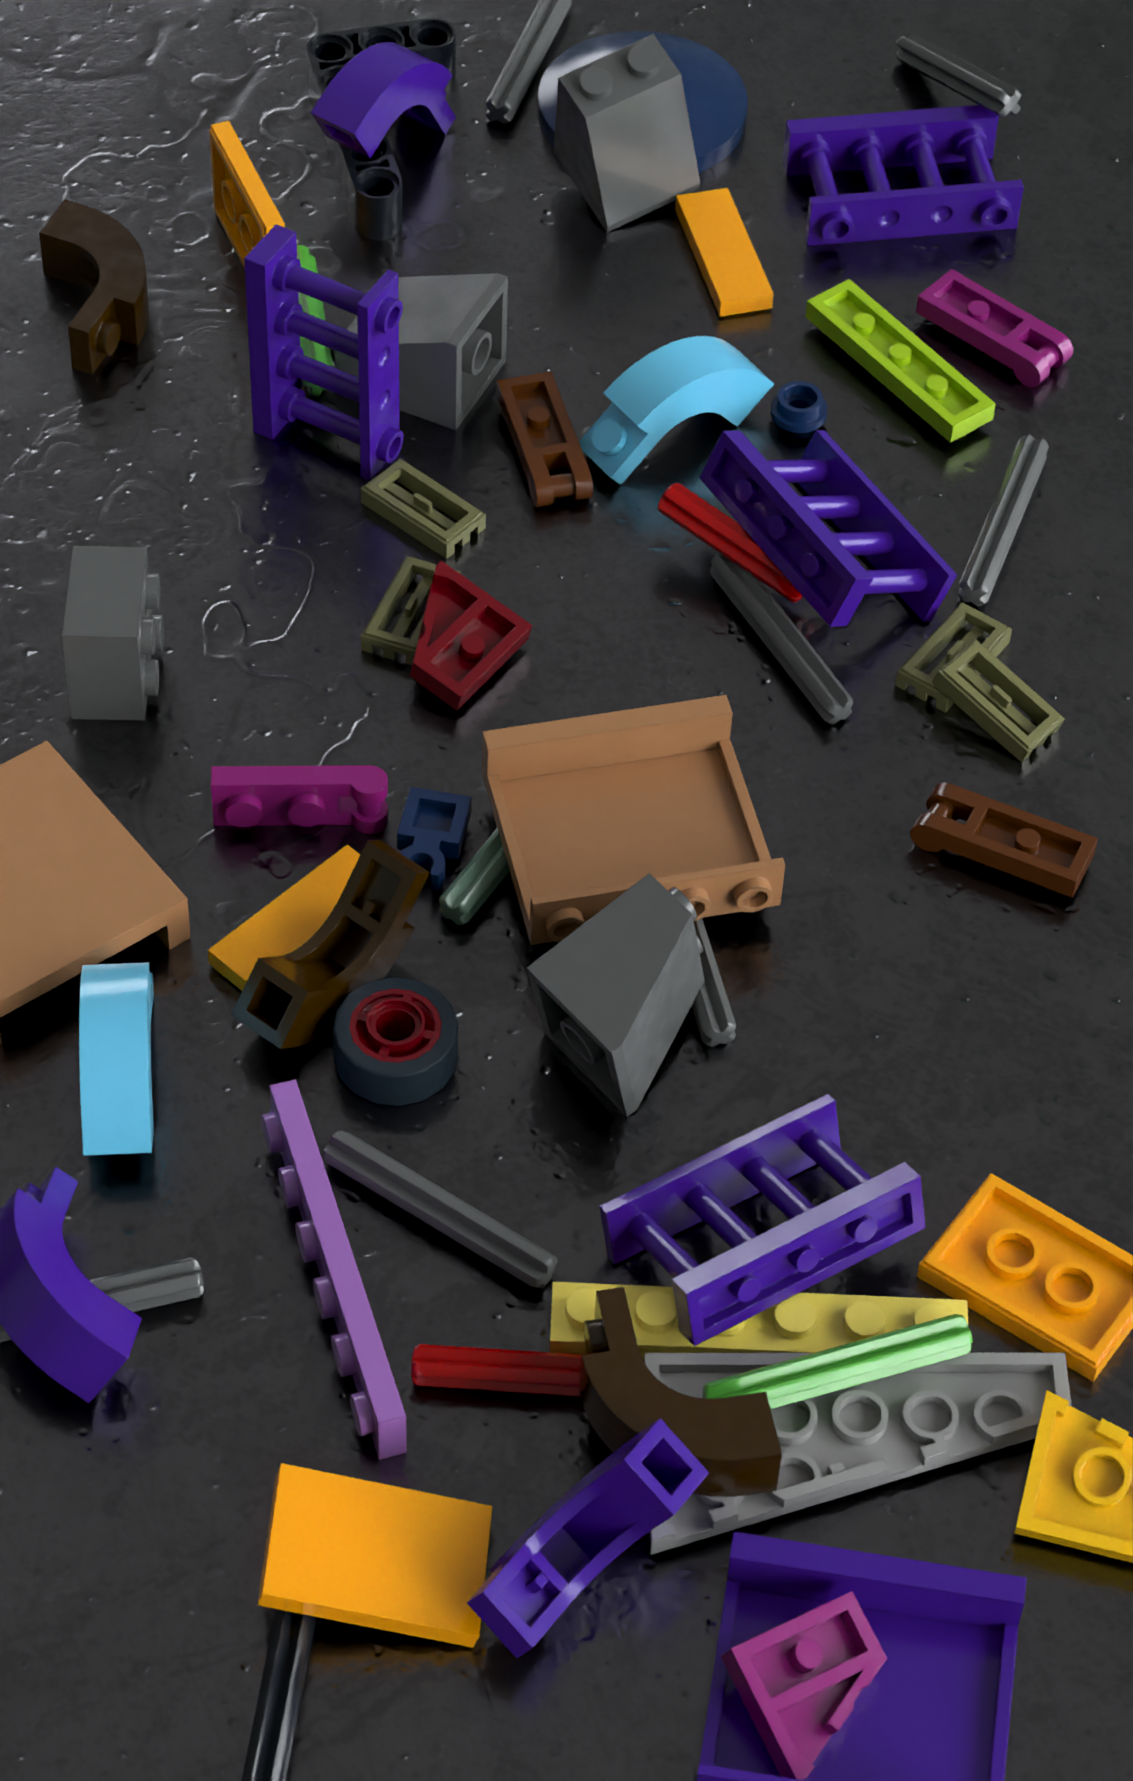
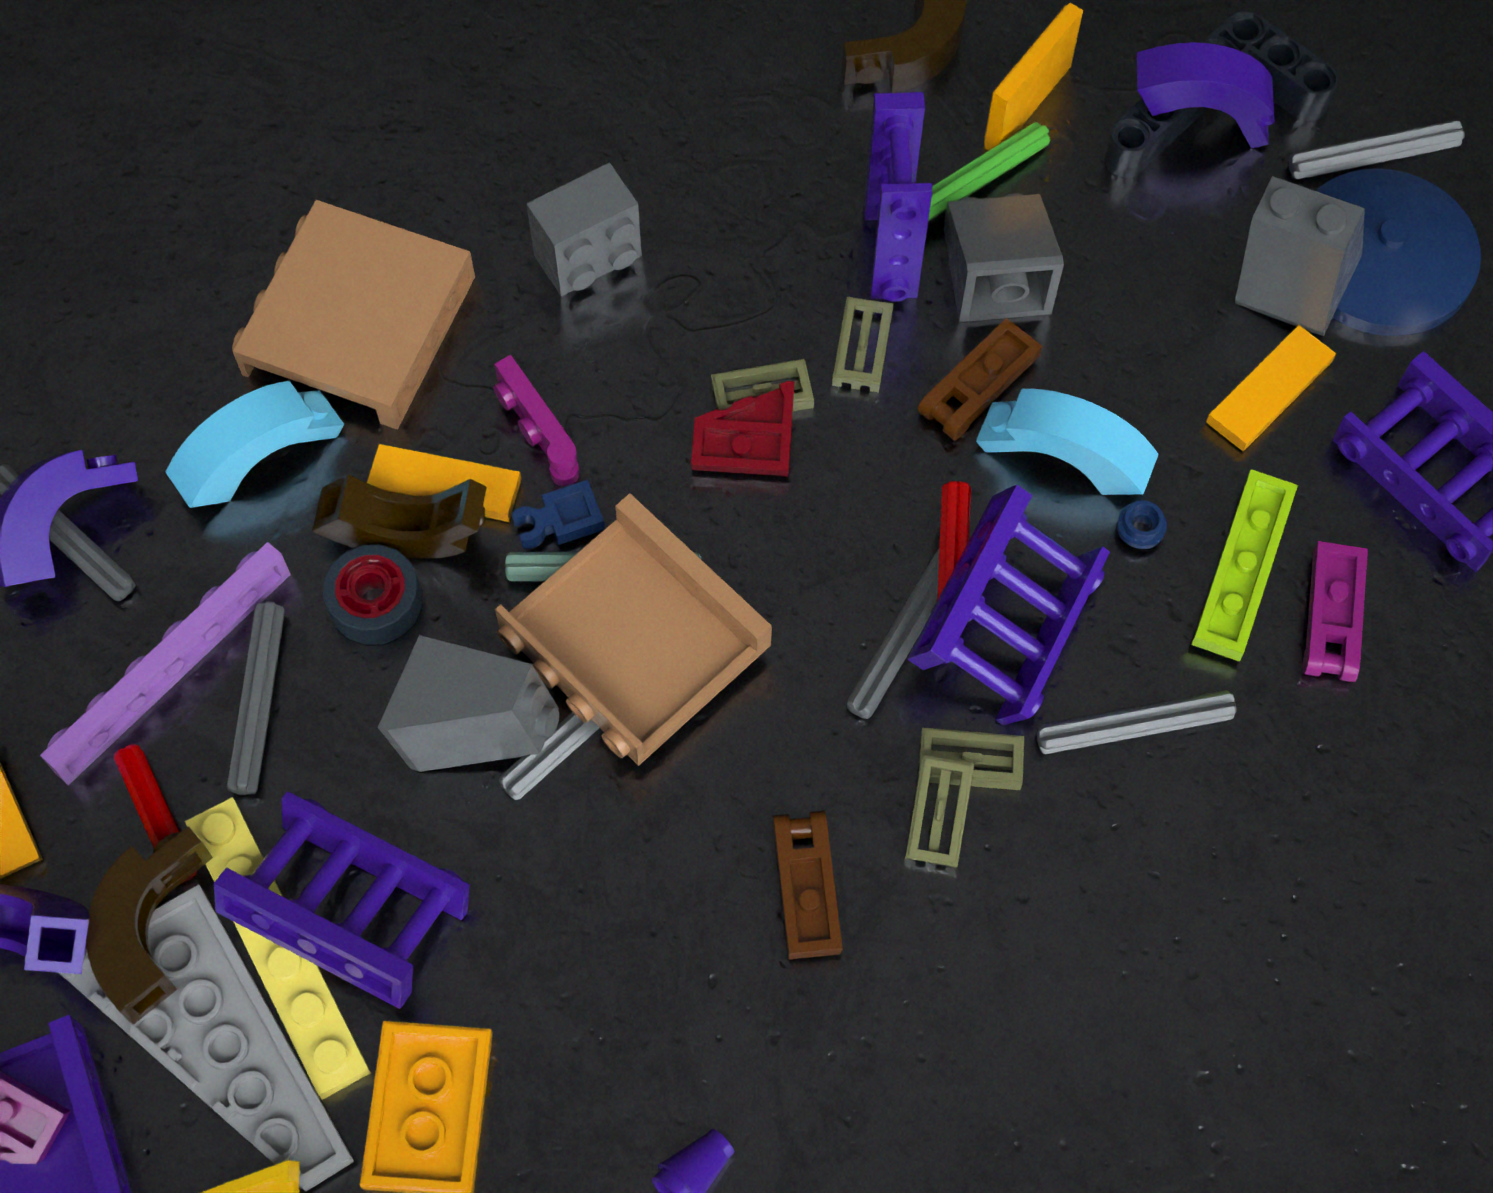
camera: 60 degrees right, 15 degrees up
axle [702,1314,973,1409] -> none

